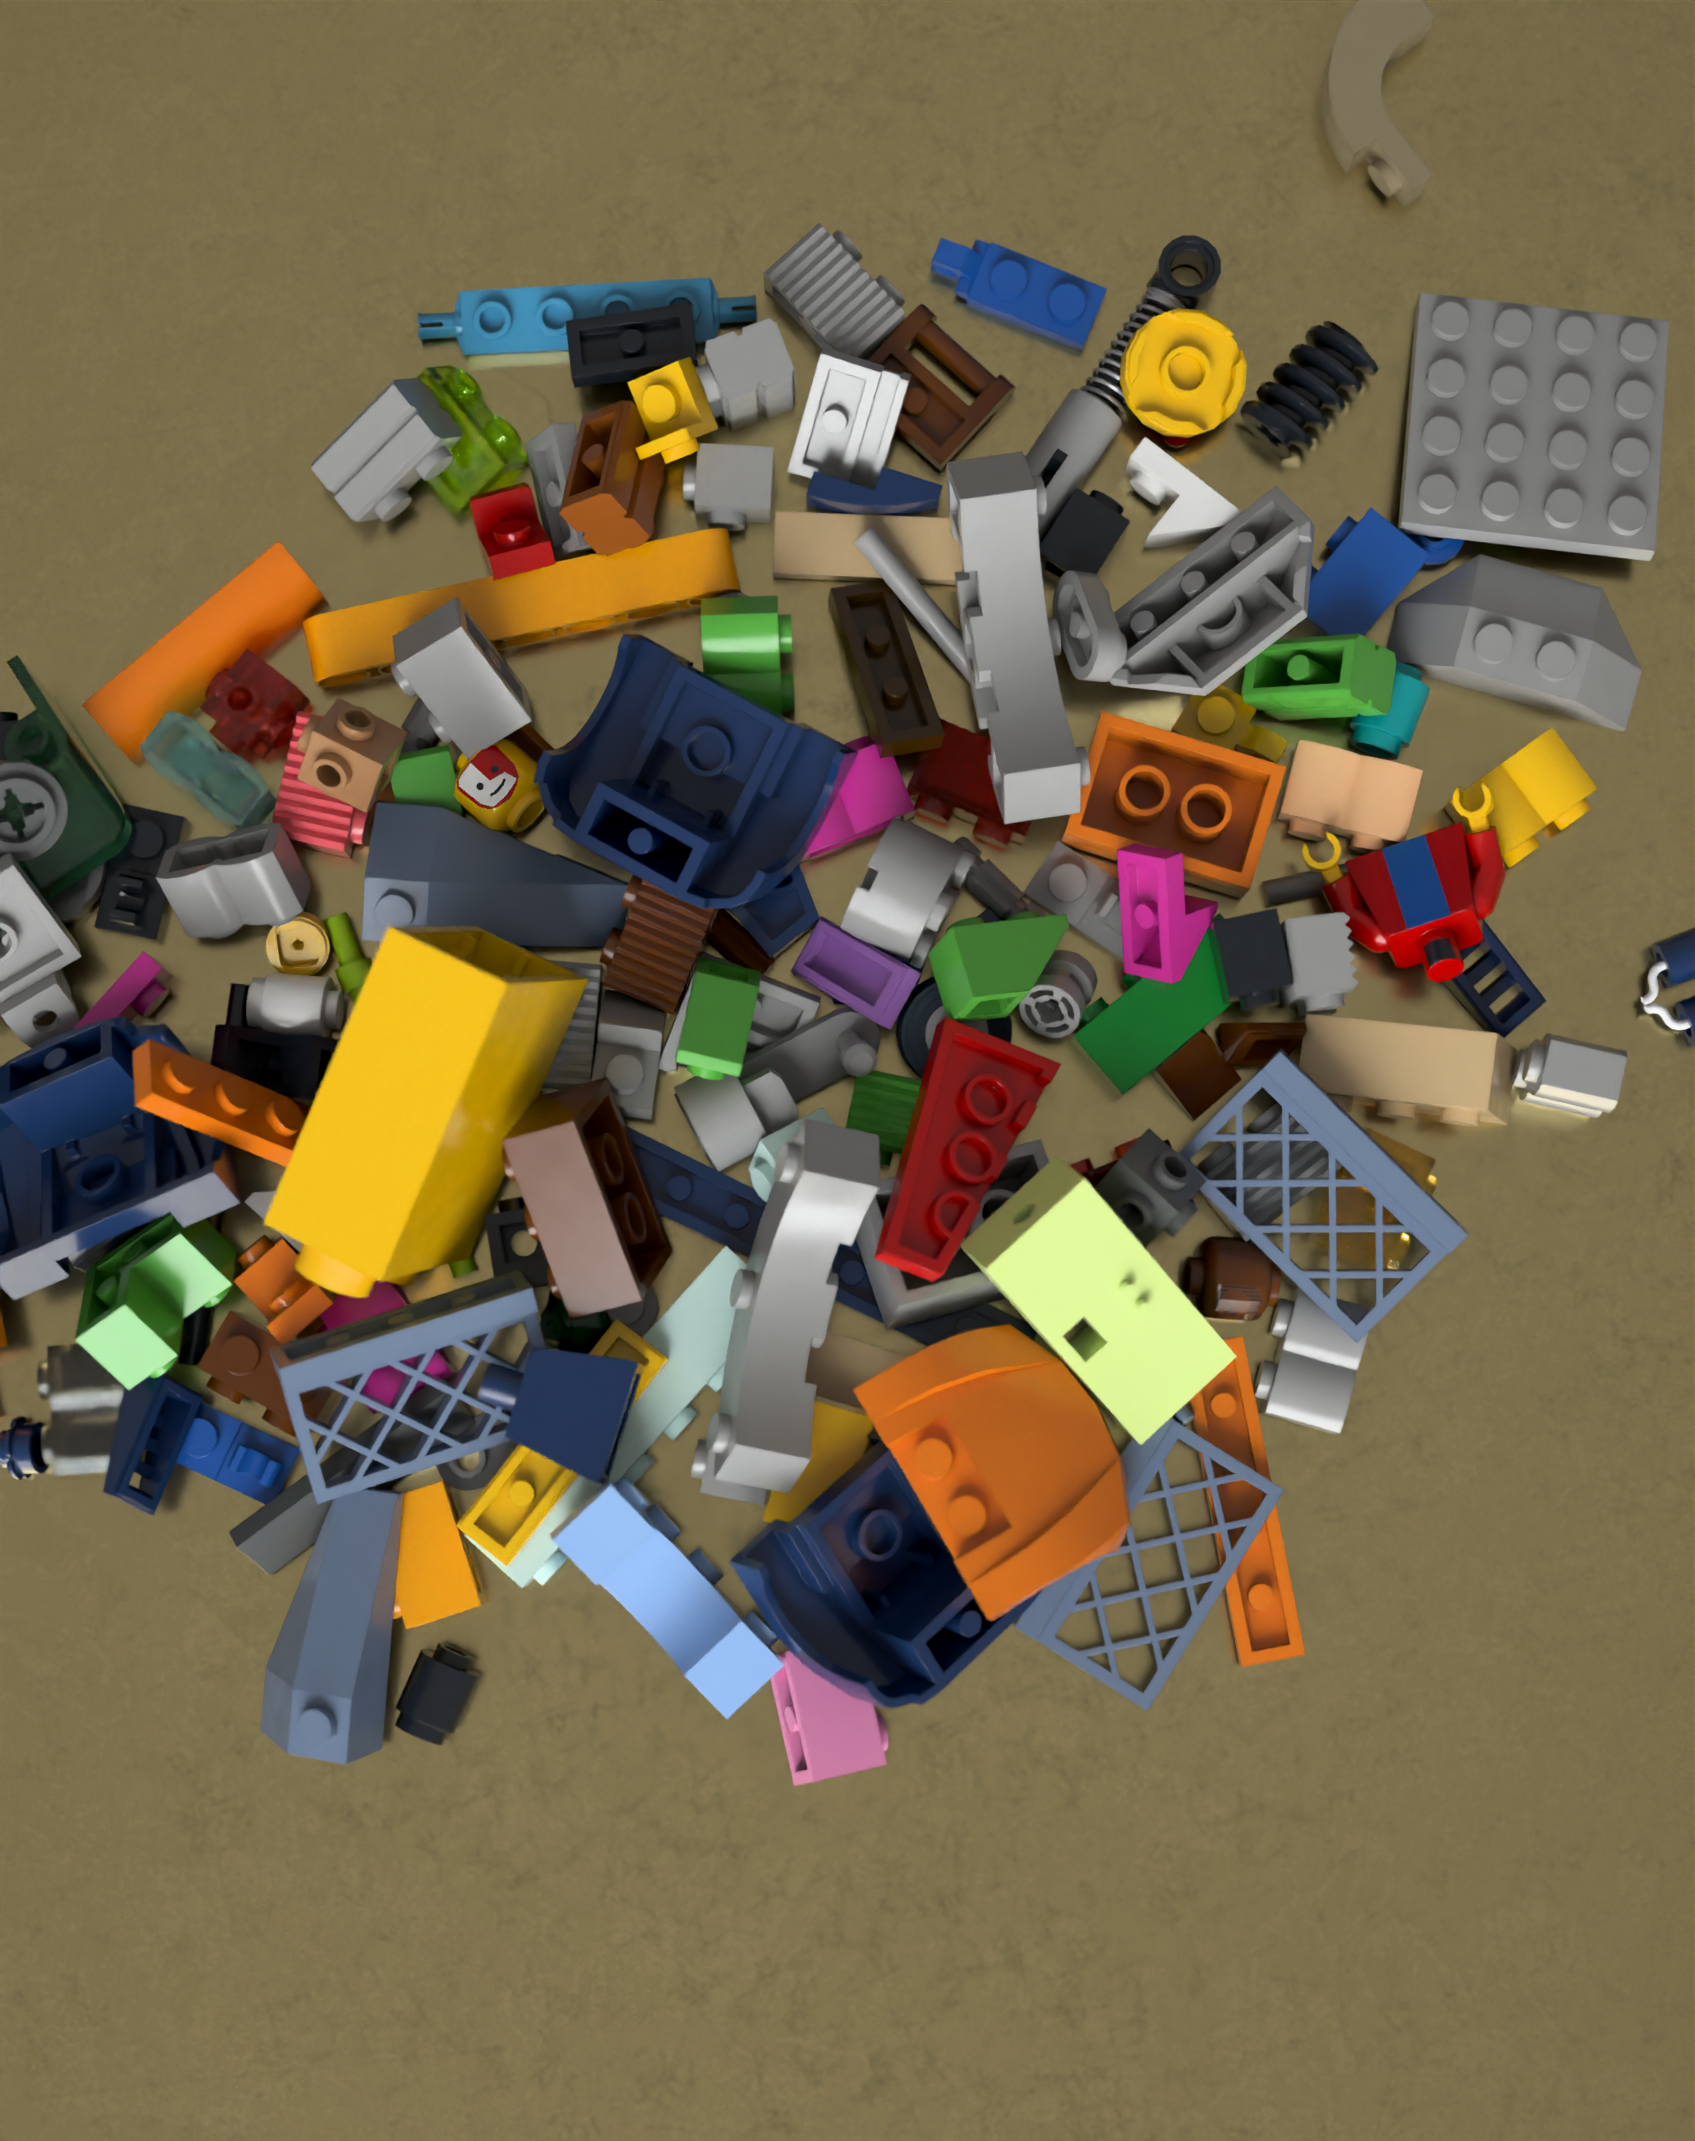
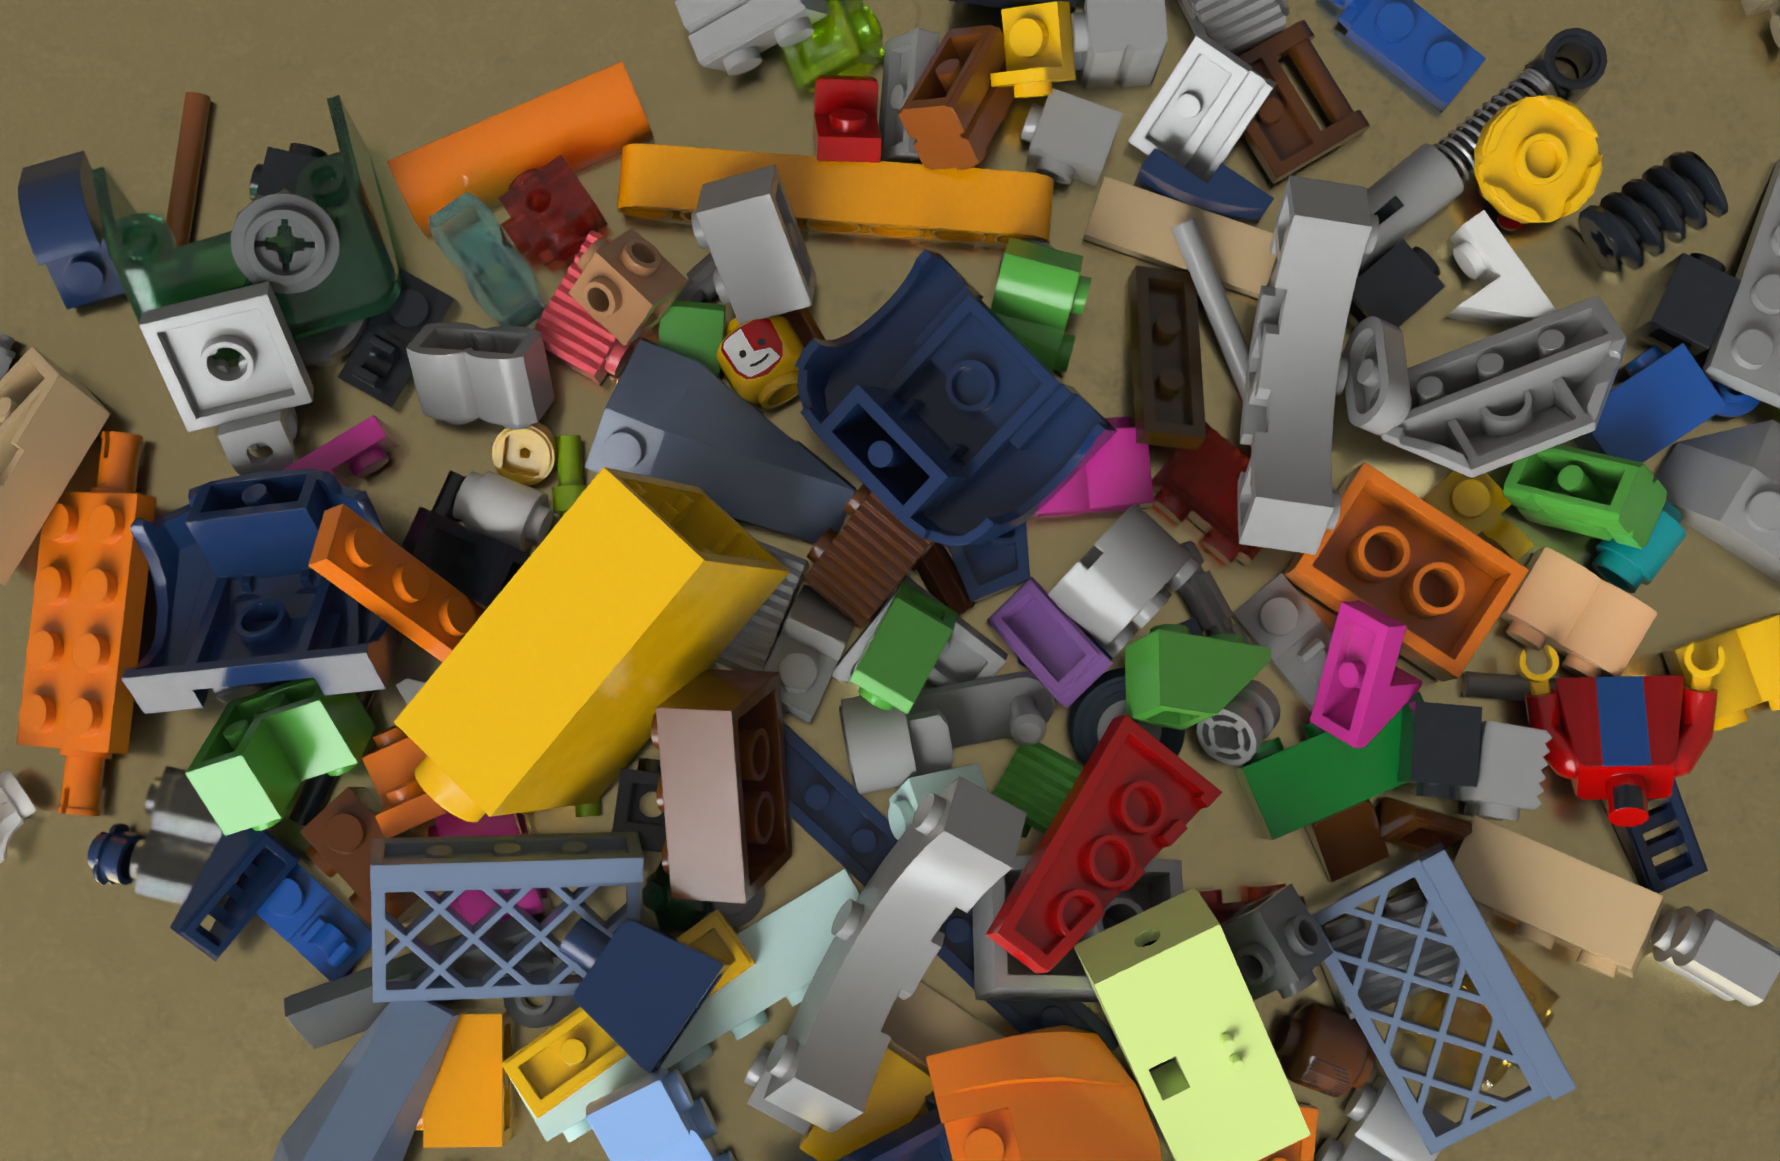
camera: 20 degrees right, 0 degrees up
none -> black brick [1632,253,1741,357]

